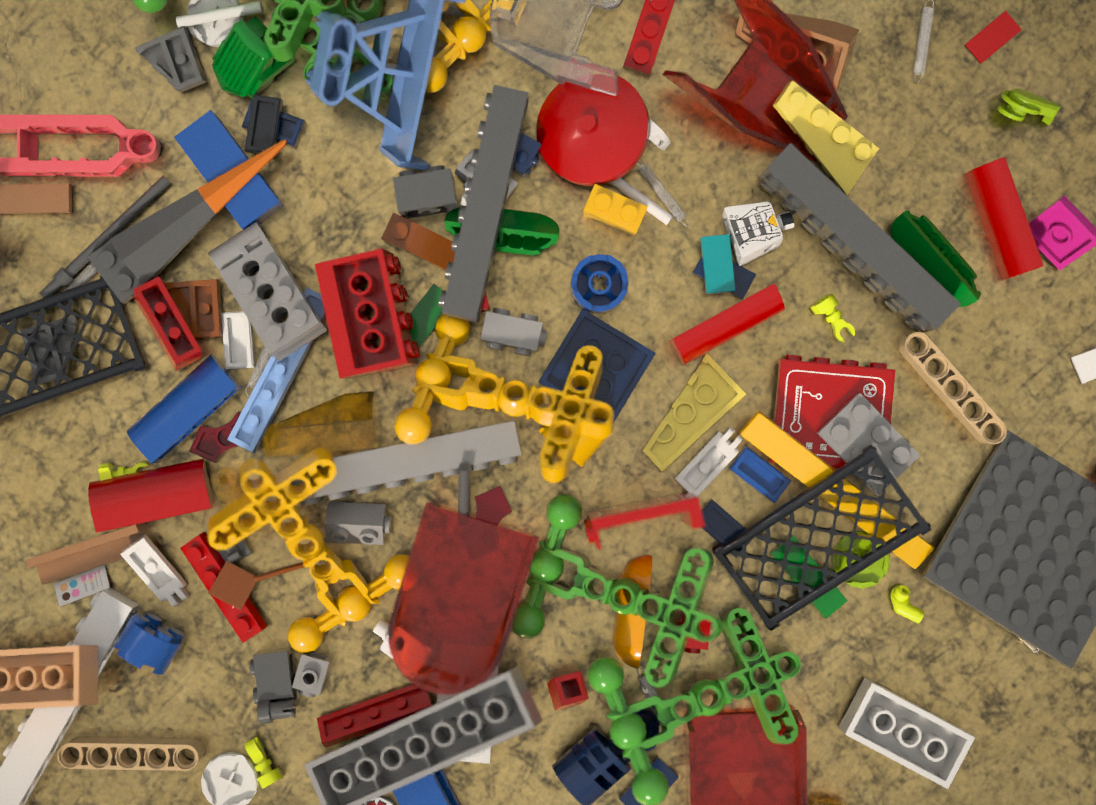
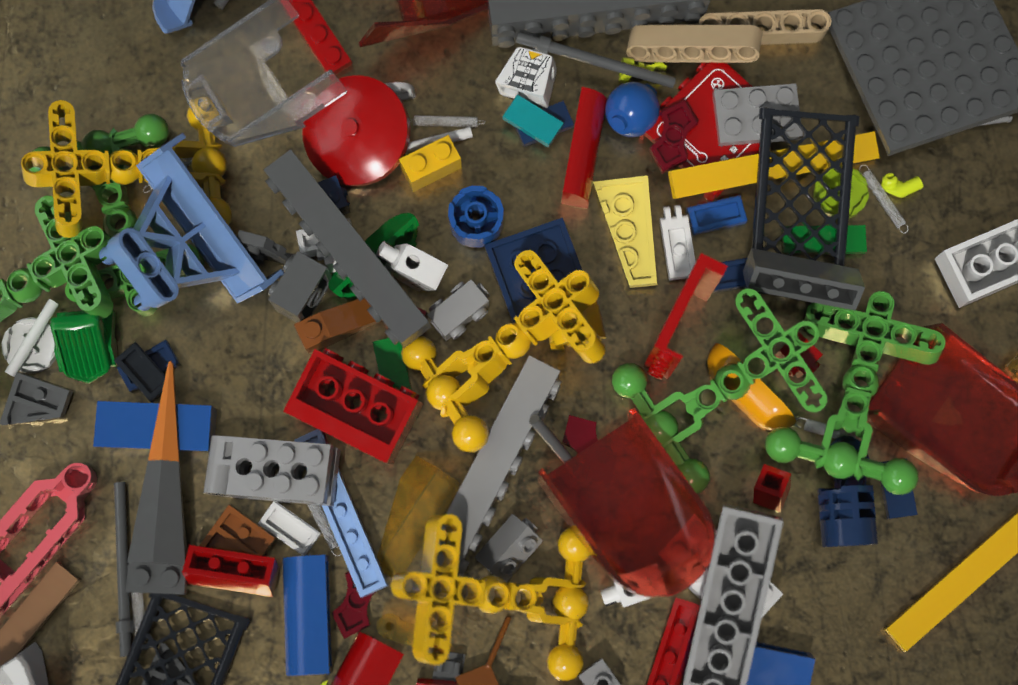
camera: 50 degrees left, 10 degrees down
none -> dark grey wing [237,230,296,264]
none -> white torso [376,241,448,291]
none -> dark grey bar [516,32,676,88]
none -> blue brick [605,82,660,137]
none -> tan beam [626,25,763,63]
none -> dark red tile [649,100,698,174]
none -> dark grey brick [743,248,865,311]
none -> white piece [859,165,908,233]

